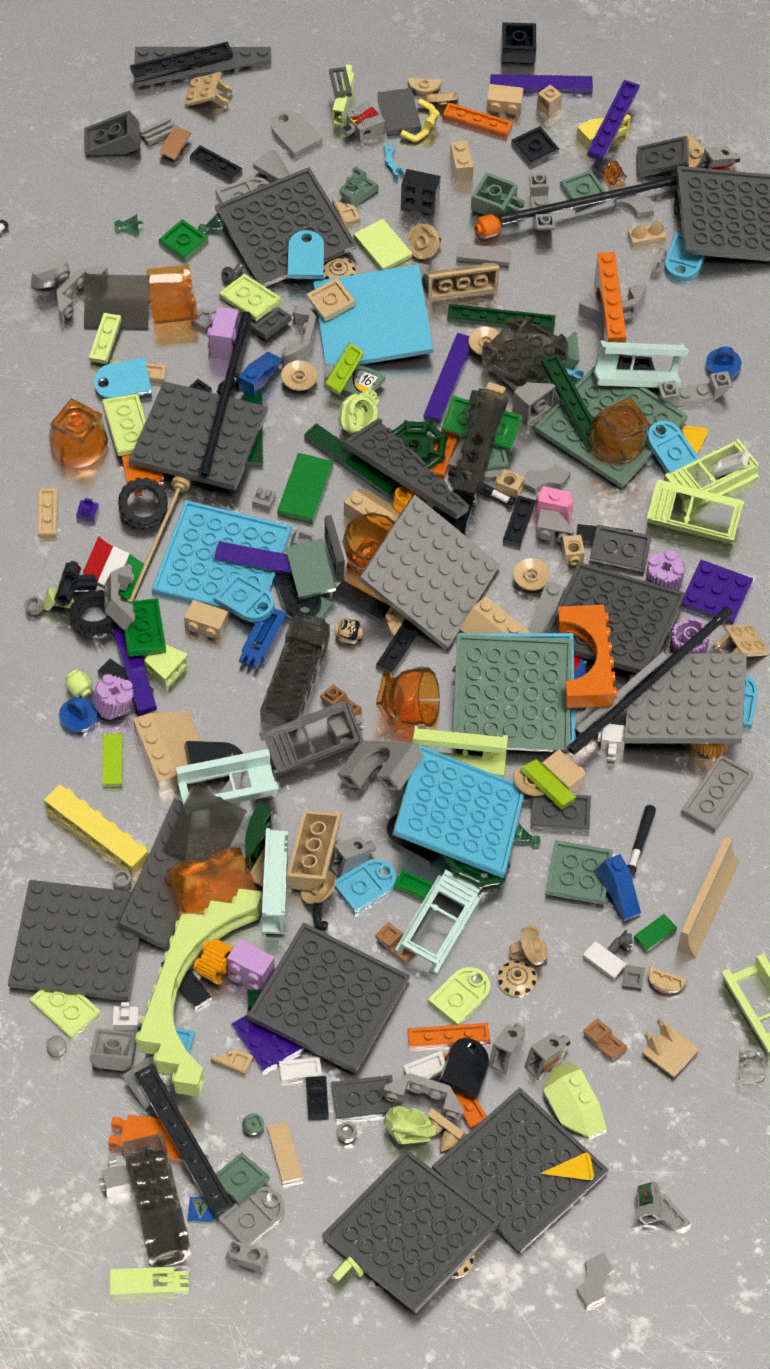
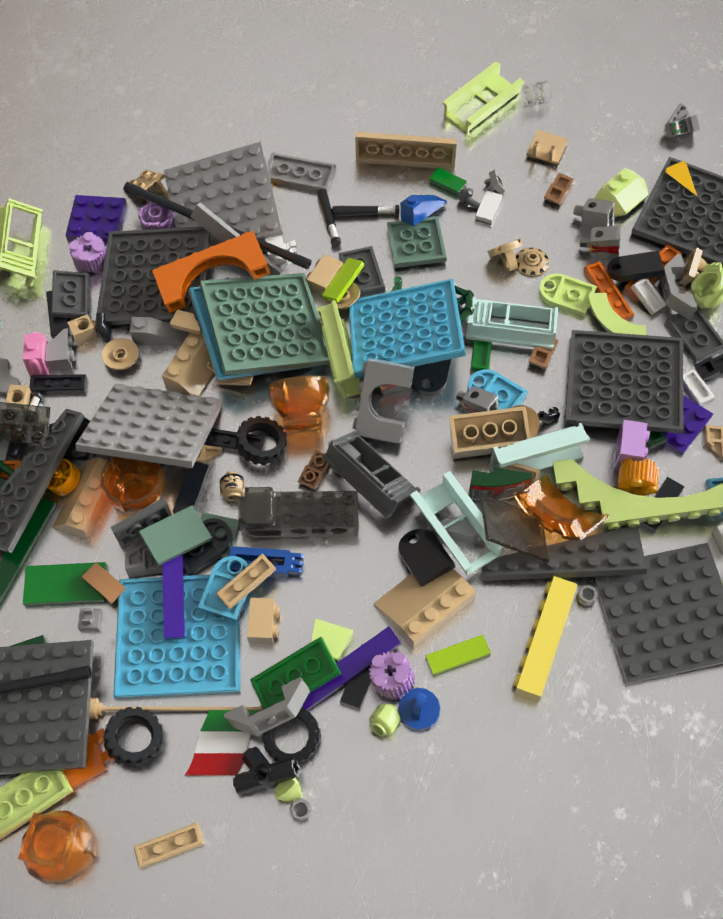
camera: 105 degrees left, 5 degrees up
dark purple tile [76,498,99,522] -> none
tan plate [648,966,688,994] -> none
none -> medium nougat slope [81,563,126,604]
none -> black arm [96,312,112,340]
none -> tan tile [169,310,202,335]
none -> tan tile [216,553,276,610]
none -> black tyre [235,416,287,466]
none -> black piece [317,189,341,246]
none -> yellowish green tile [588,293,646,335]

